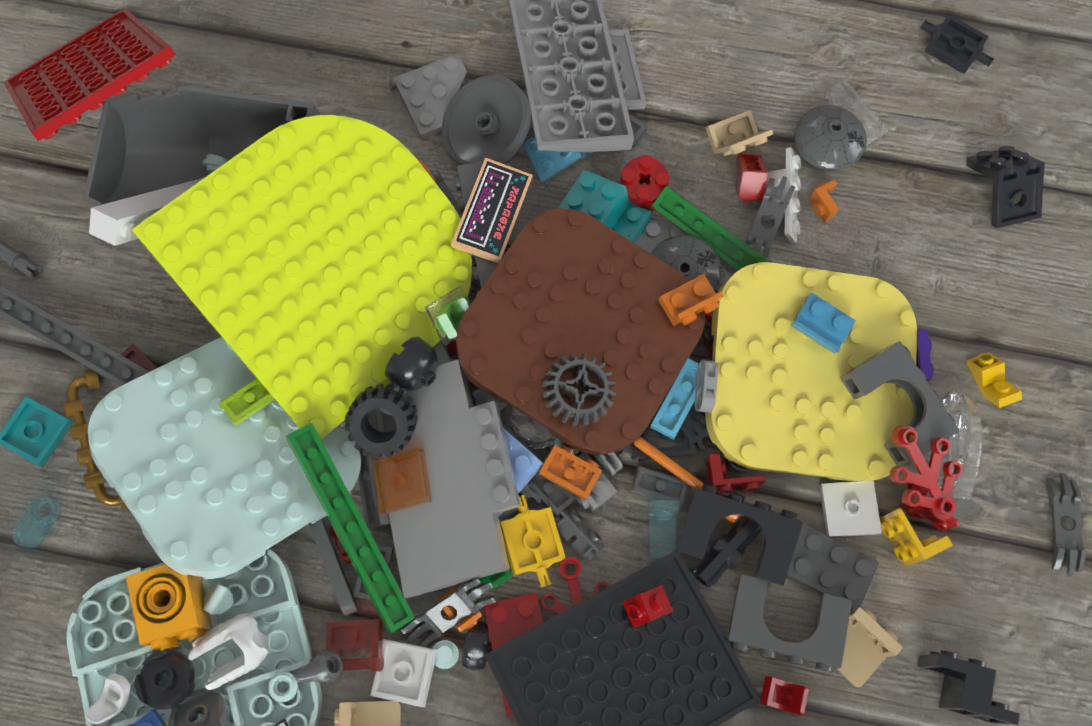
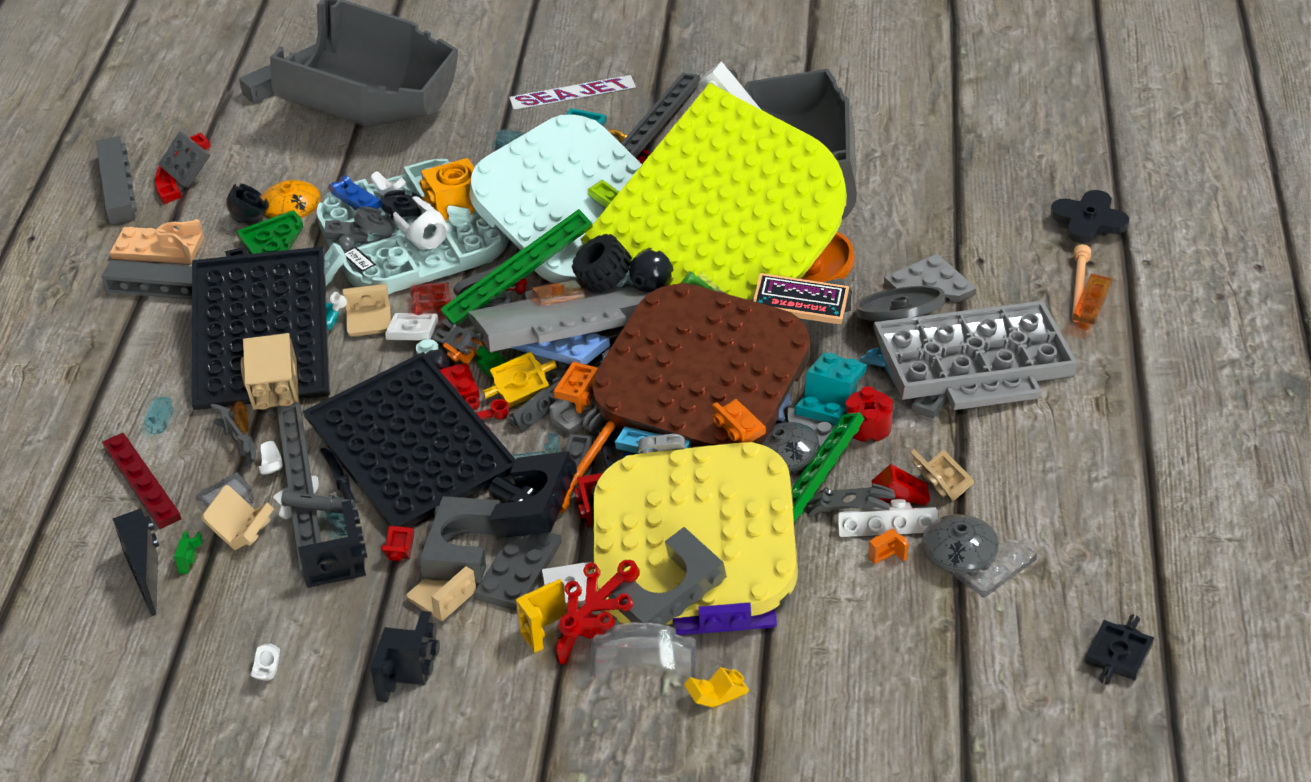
camera: 90 degrees right, 30 degrees down
red plate [3,8,176,141] -> none
dark grey animal [295,650,343,683] -> none
dark grey gear [542,353,616,426] -> none
red bracket [623,585,673,628] -> none
dark azure plate [791,293,856,354] -> none
black bracket [967,146,1045,228] -> none
dark grey piece [1046,473,1086,576] -> none

